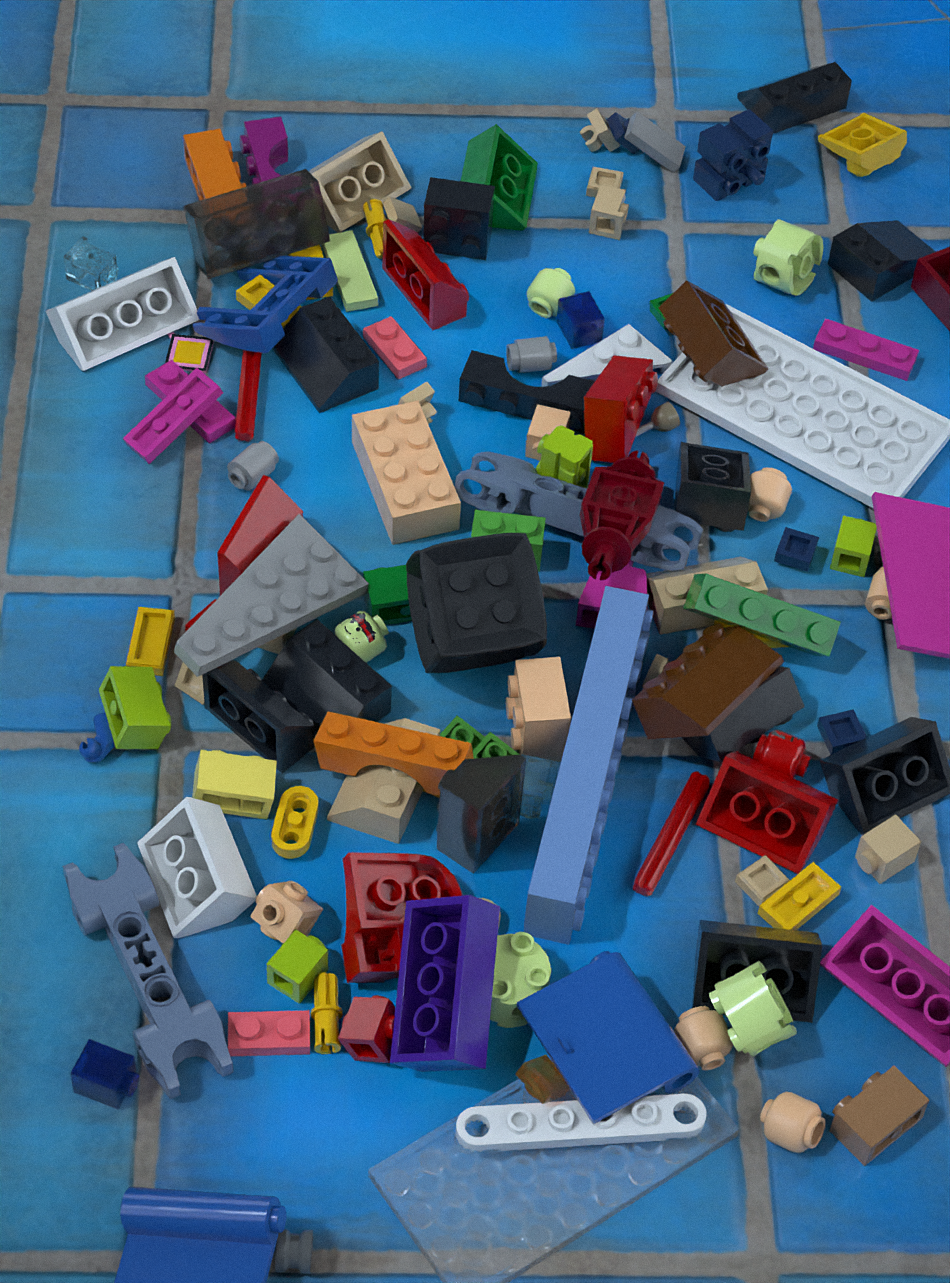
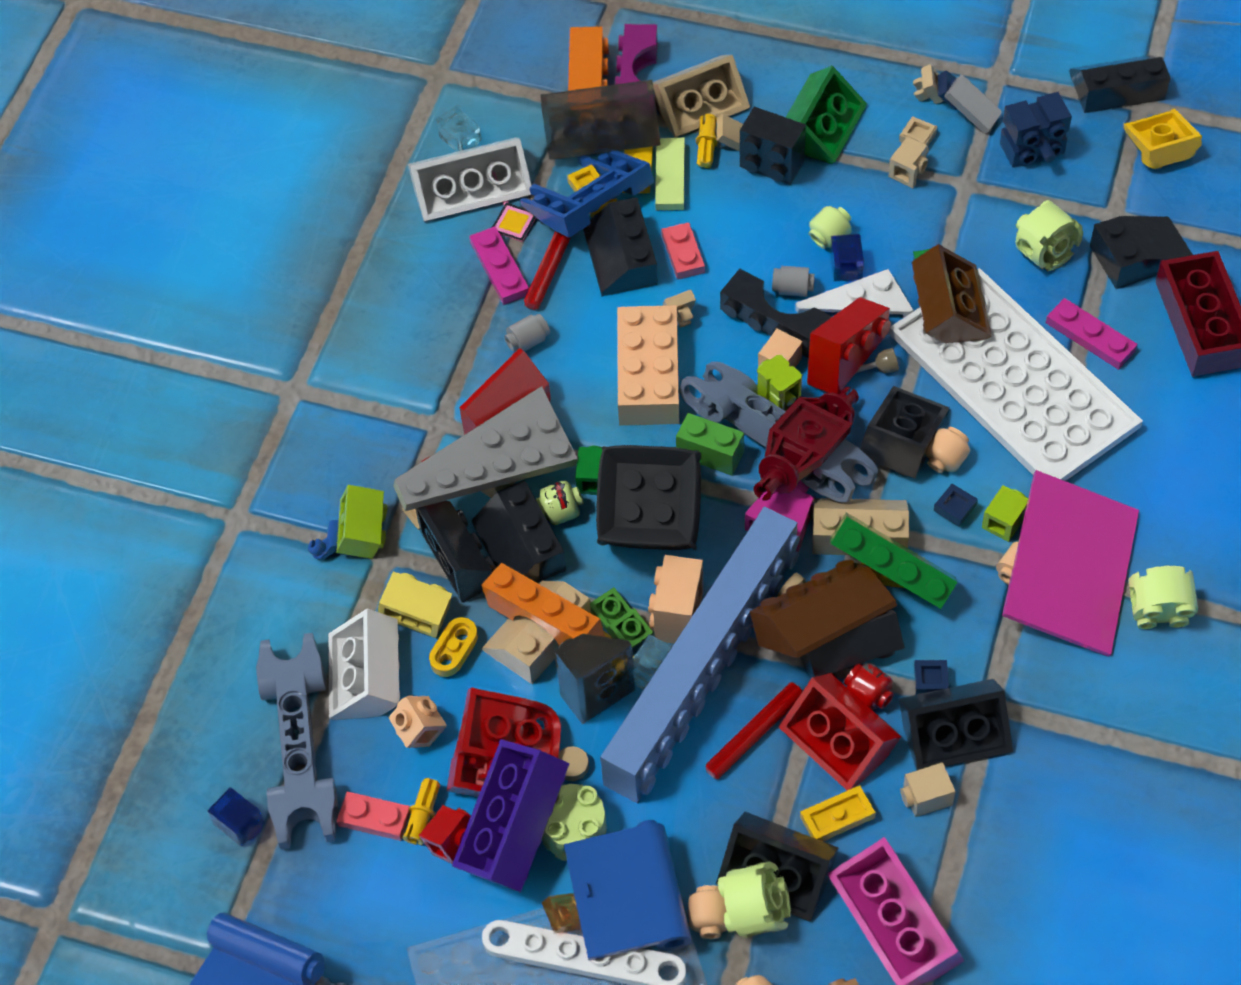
camera: 25 degrees right, 5 degrees up
dark pink plate [123,368,223,464] -> none
yellow tile [126,607,175,676] -> none
lime brick [266,929,328,1004] -> none
red slope [382,219,469,331] -> none
tan tile [735,855,790,906] -> none

